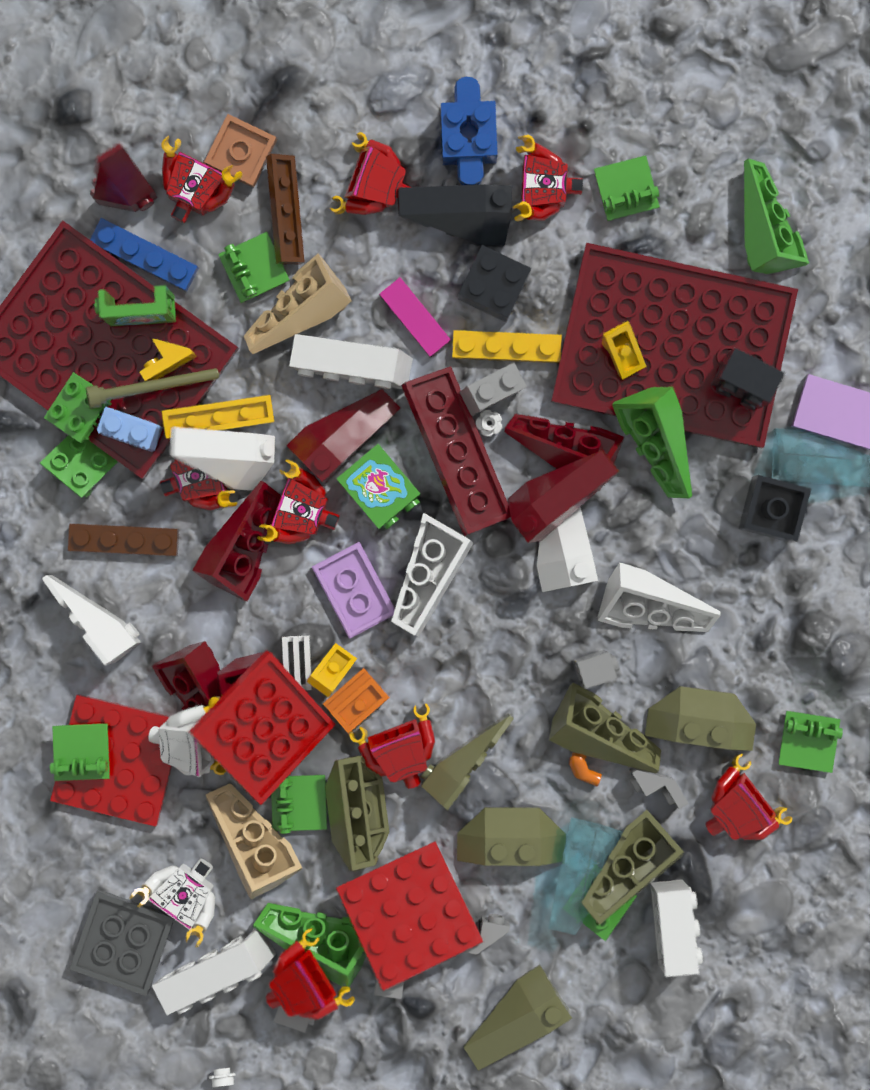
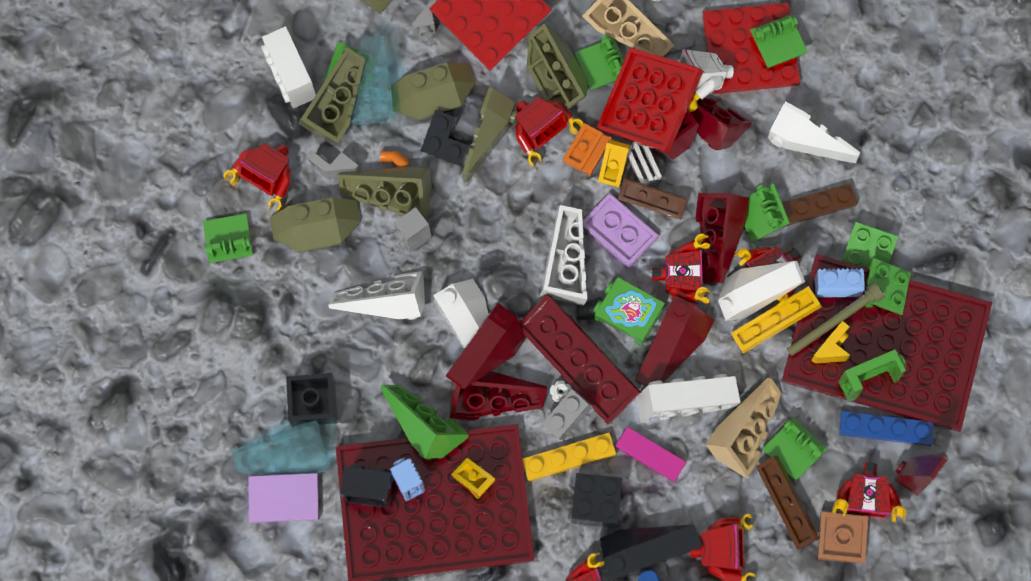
camera: 165 degrees right, 15 degrees down
none -> light blue brick [390,458,426,501]
none -> black plate [420,110,470,166]
none -> reddish brown tile [618,178,688,220]
none -> bright green hinge [745,183,790,243]

